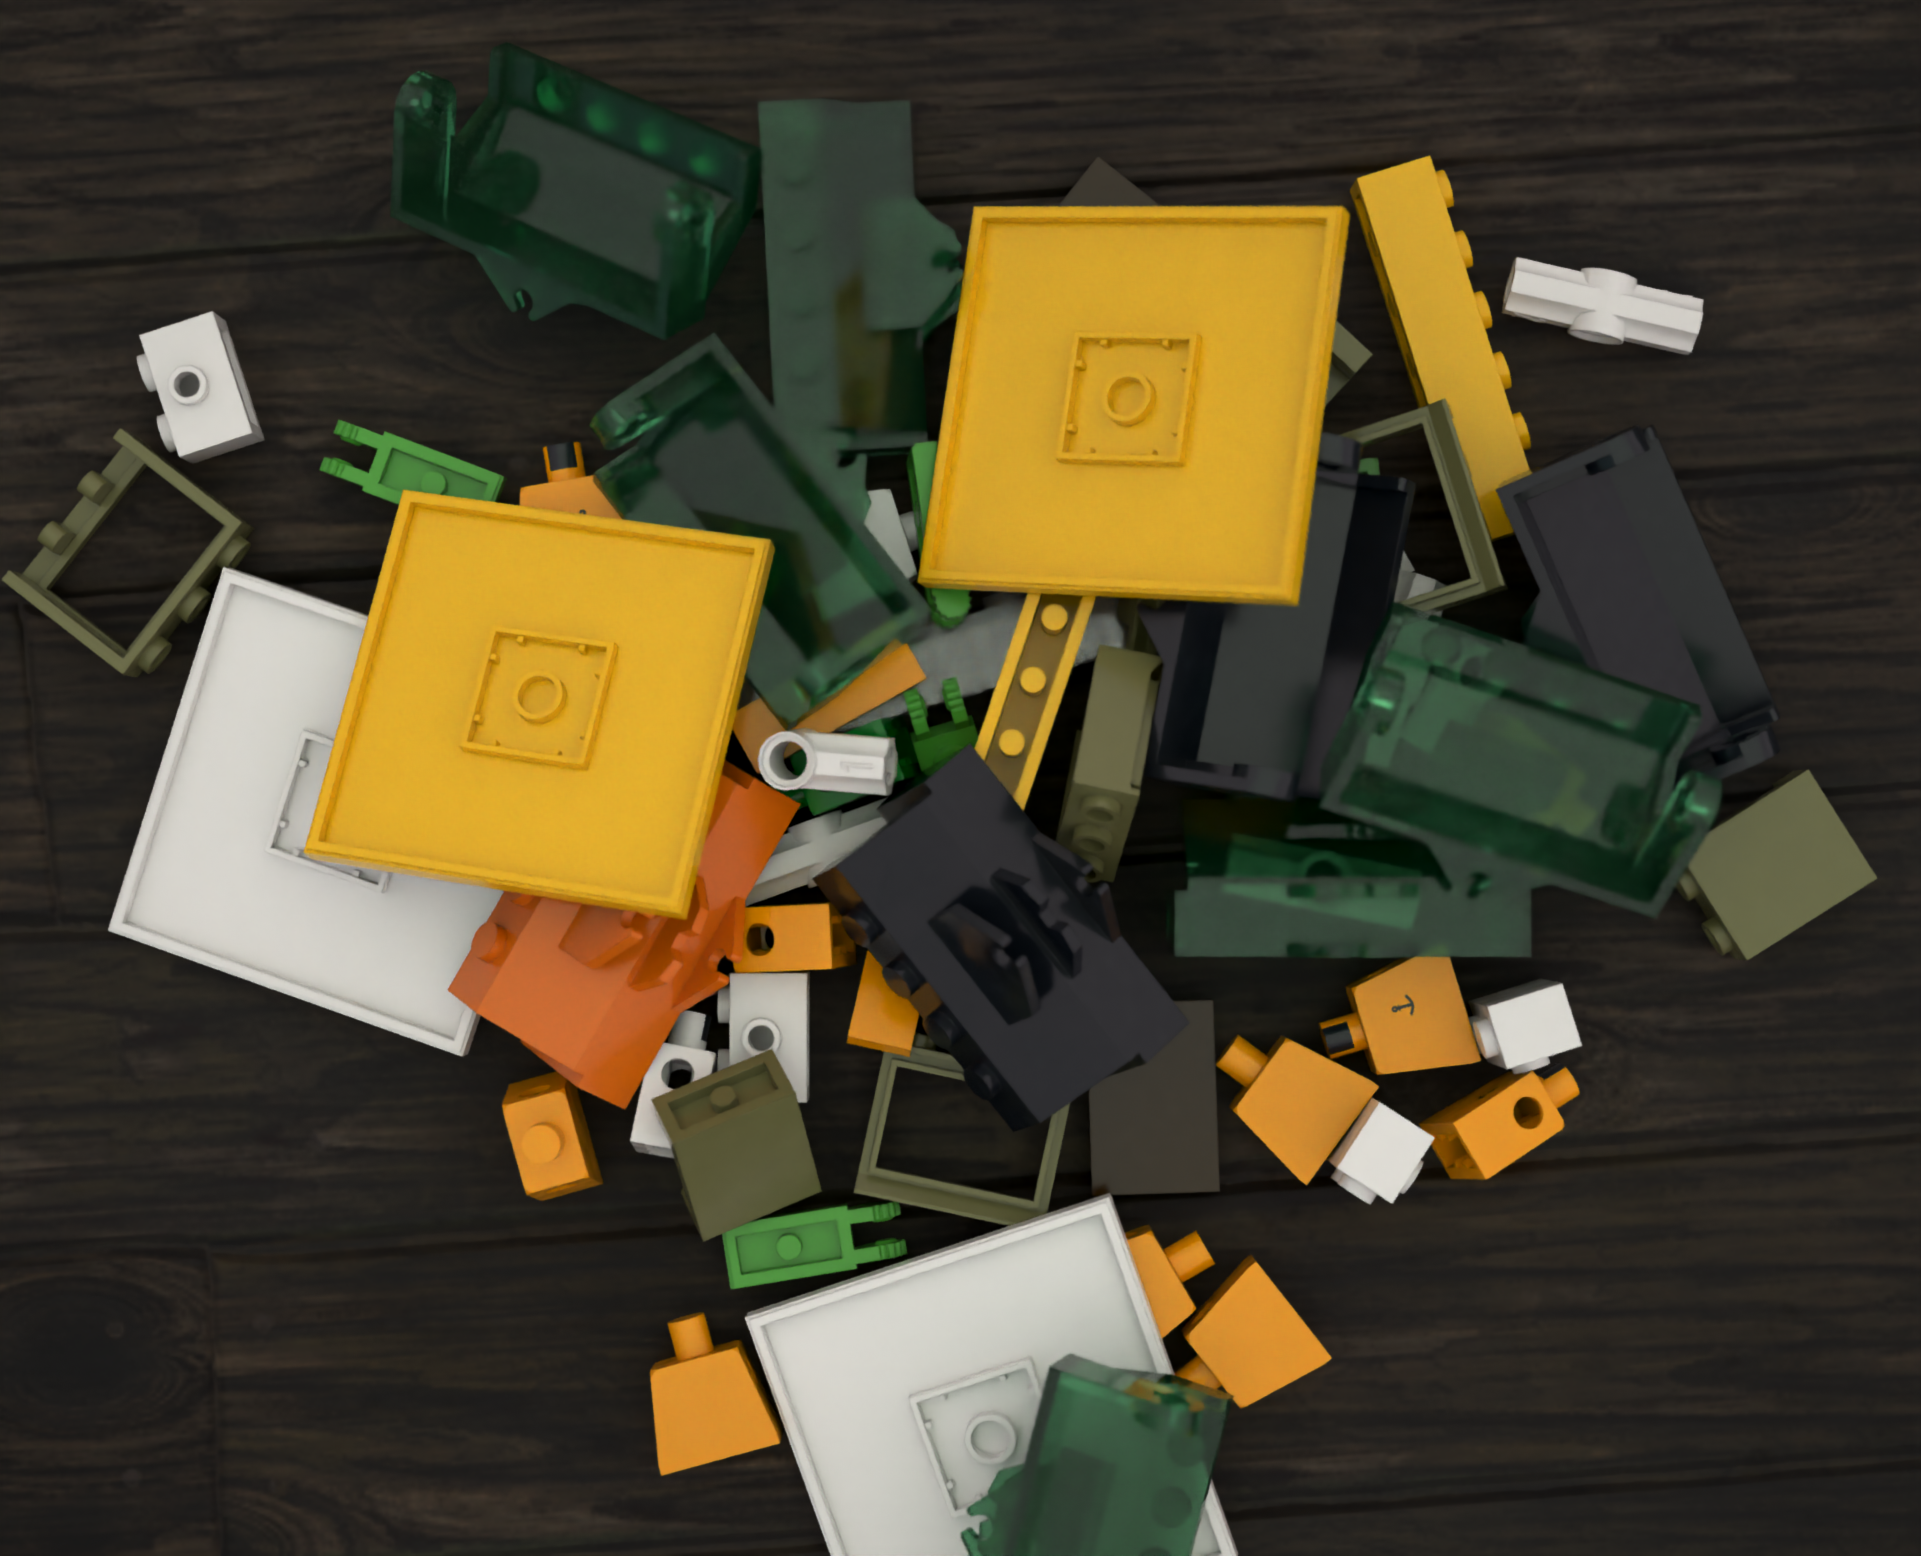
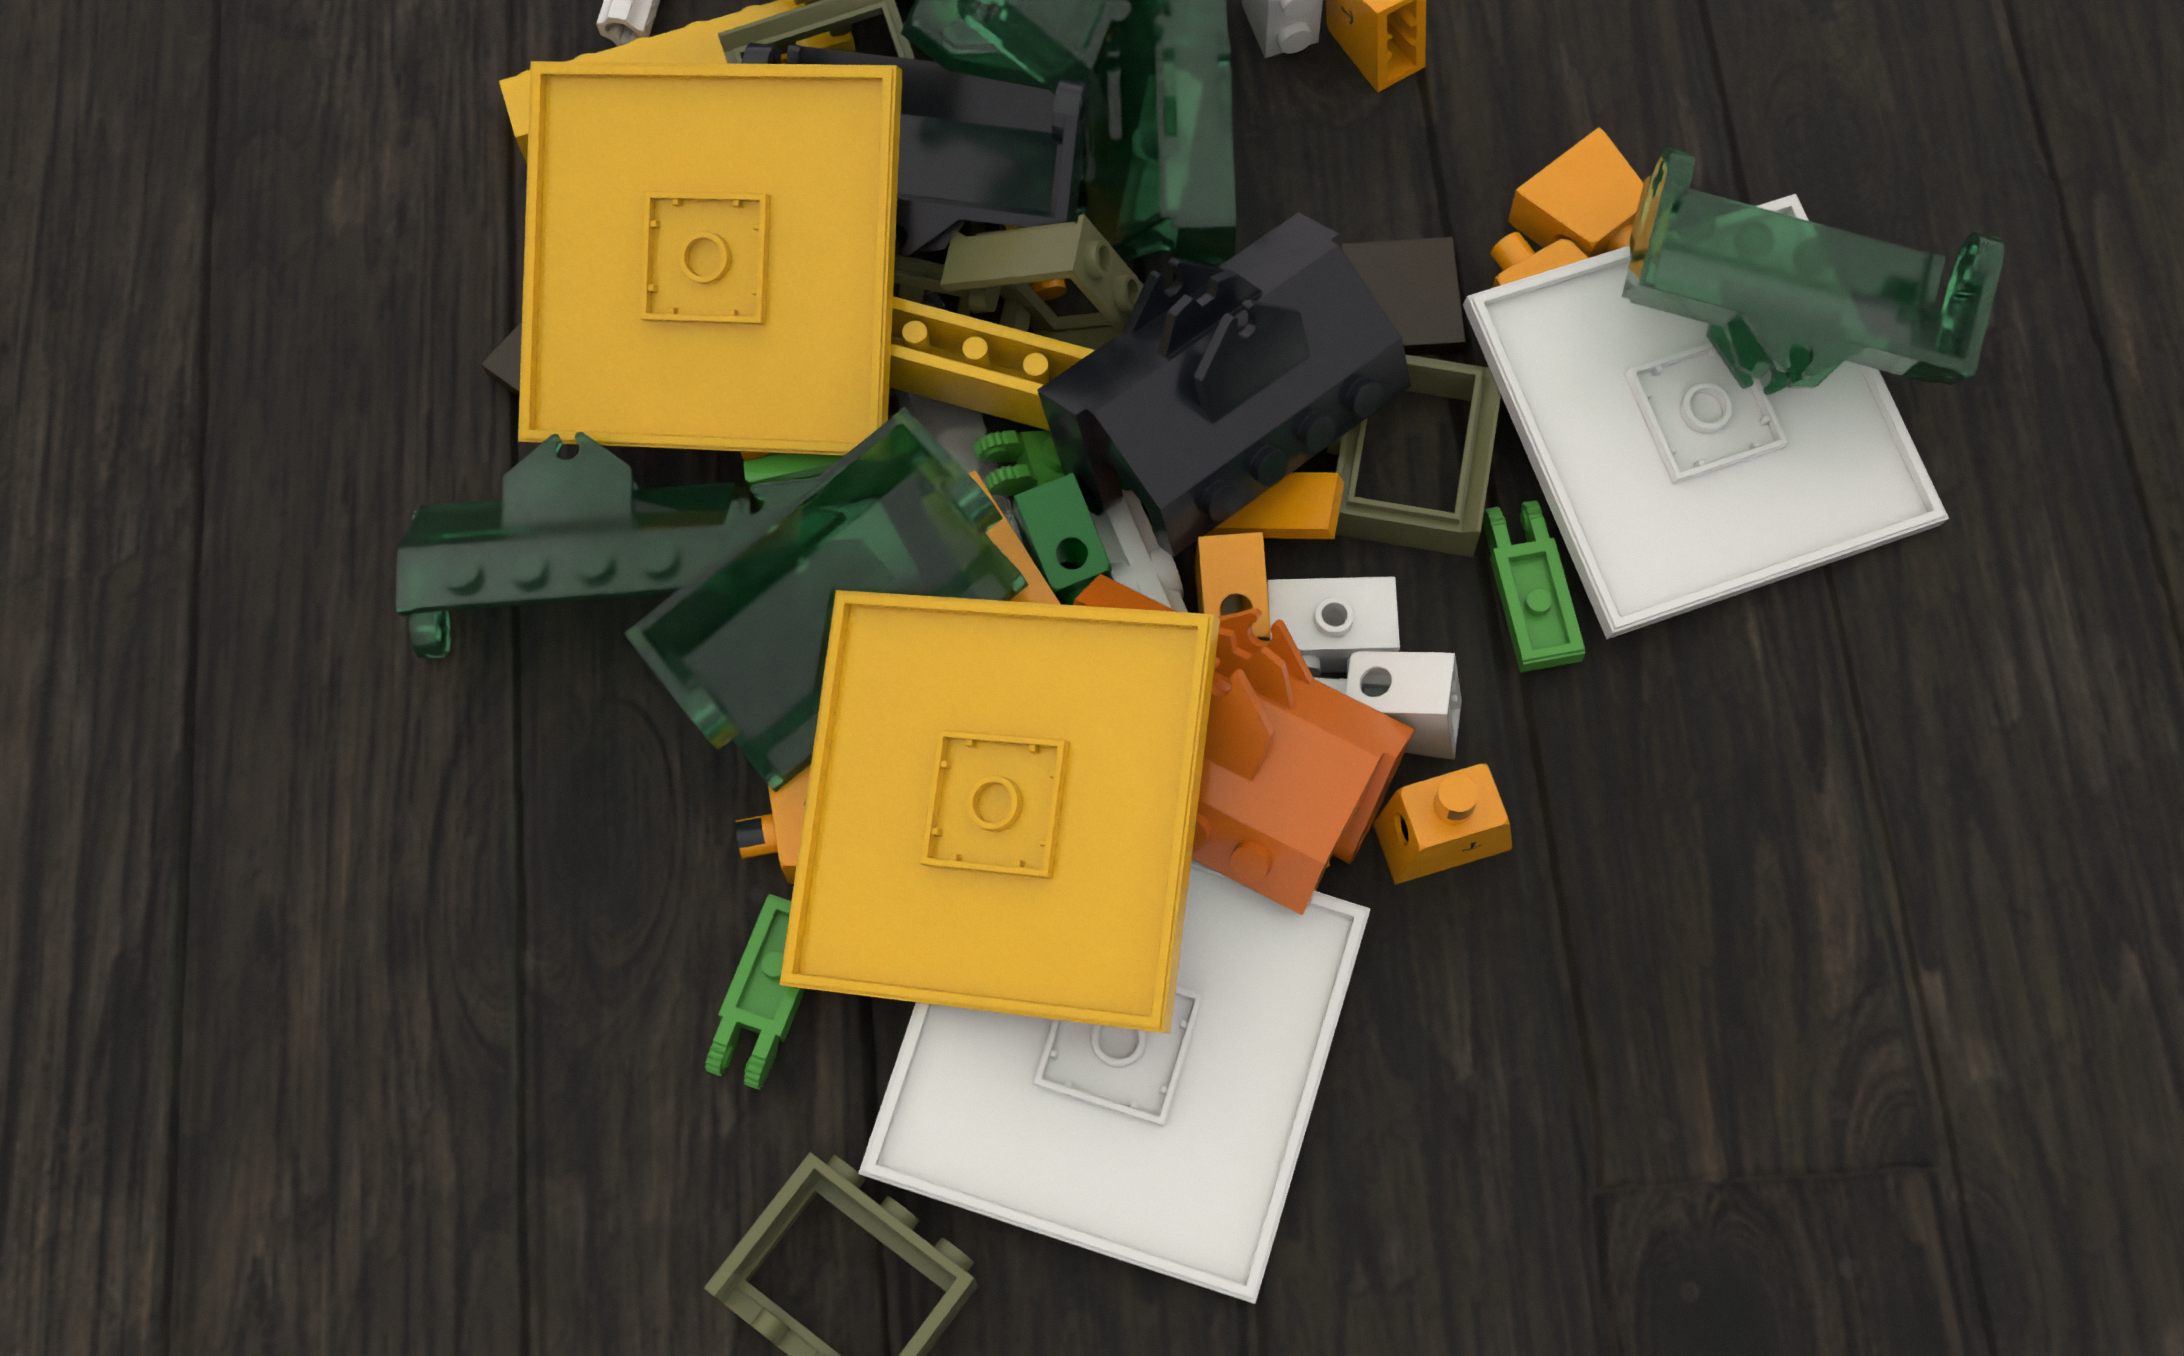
camera: 85 degrees left, 20 degrees down
white brick [137,311,264,464] -> none
clear green piece [390,42,763,340] -> none
light orange torso [650,1312,783,1476] -> none
olive panel [651,1049,822,1242] -> none
white piece [758,728,898,795] -> none
light orange torso [1215,1034,1379,1185] -> none
light orange torso [1319,942,1481,1075] -> none
white brick [1326,1097,1434,1205] -> none

